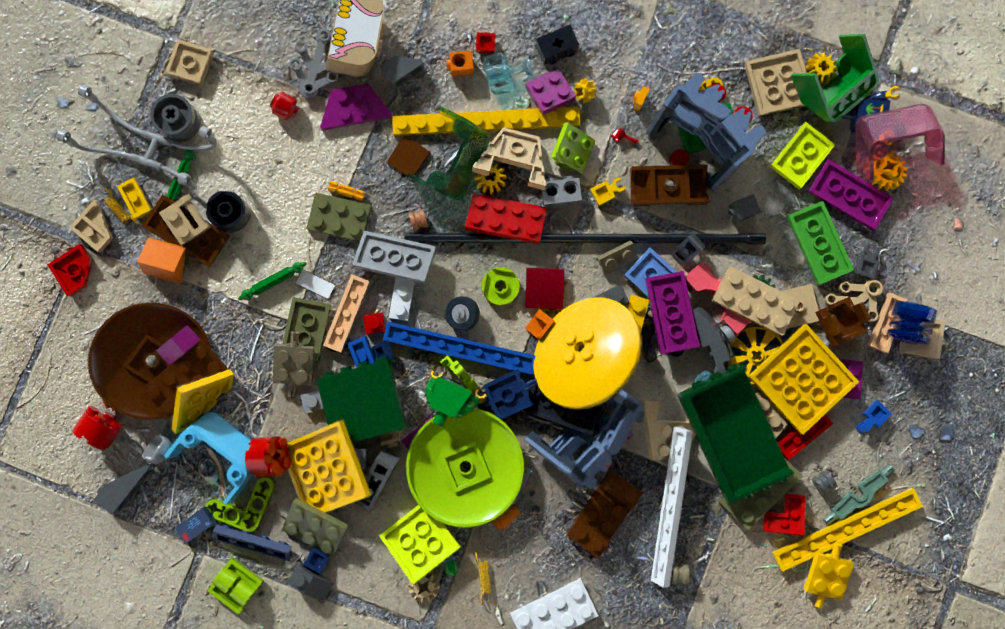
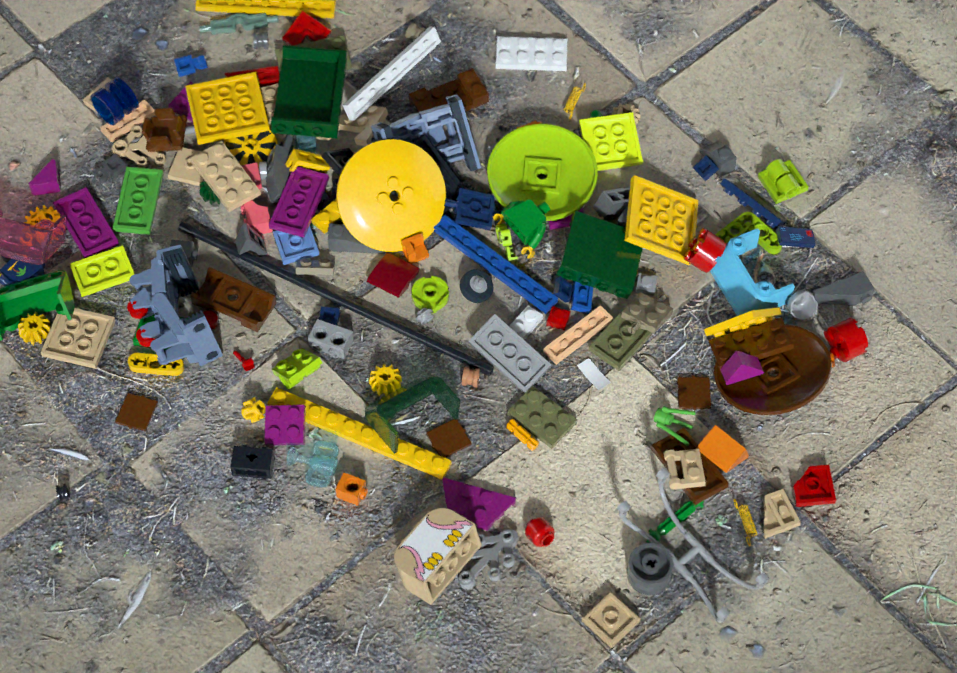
camera: 150 degrees left, 25 degrees down
yellow plate [117,177,152,220] -> none
black brick [206,191,251,233] -> none
green wheel [238,262,307,301] -> none
olive plate [281,498,348,557] -> none
dark grey slope [380,55,425,90] -> none
red plate [465,193,547,244] -> none
tan wing [472,127,546,190] -> none
red plate [476,32,495,54] -> none
yellow plate [589,177,626,207] -> none
light orange plate [632,86,649,111] -> none
none -> magenta slope [29,159,61,196]
none -> reddish brown piece [115,393,158,432]
none -> yellow hinge [285,149,330,174]
none -> dark blue plate [319,306,340,326]
none -> black tile [321,148,354,175]
none -> light grey plate [416,308,434,325]
none -> bright green plant [654,406,696,446]
none -> reddish brown piece [677,376,711,411]

